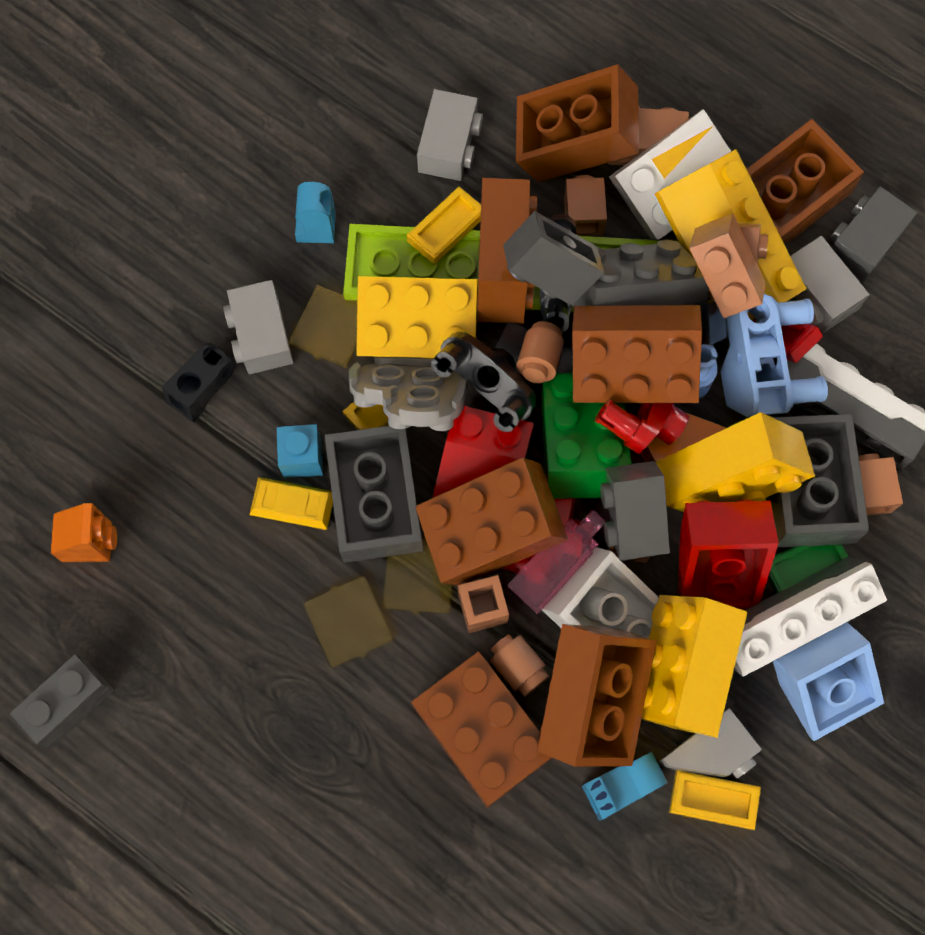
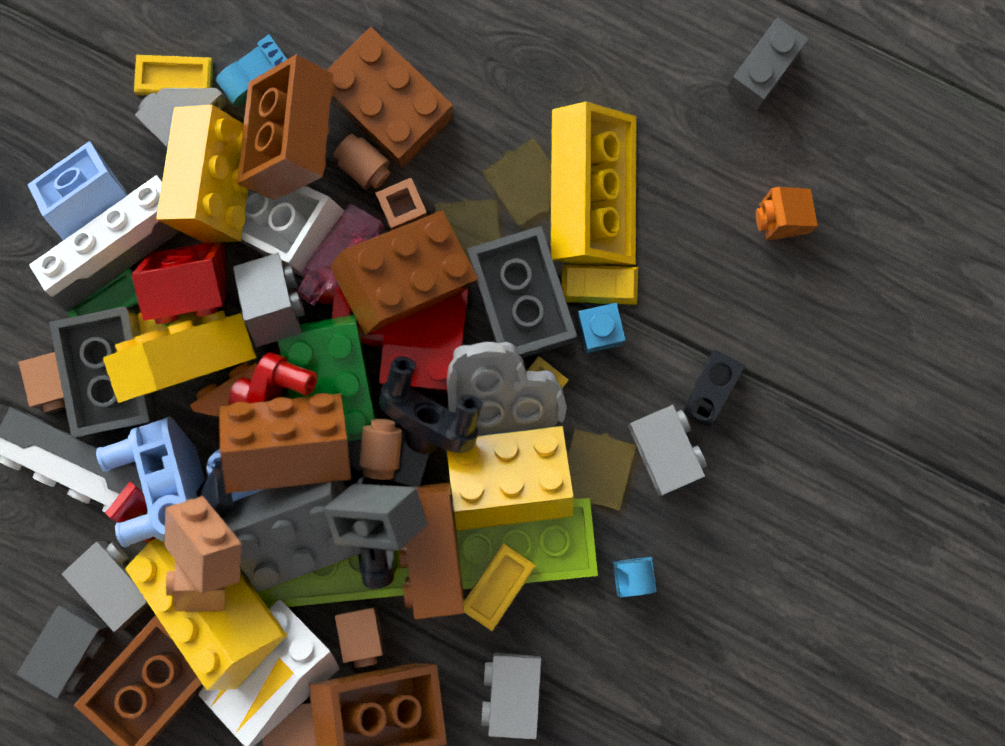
camera: 170 degrees right, 10 degrees up
none -> yellow slope [550,102,636,266]

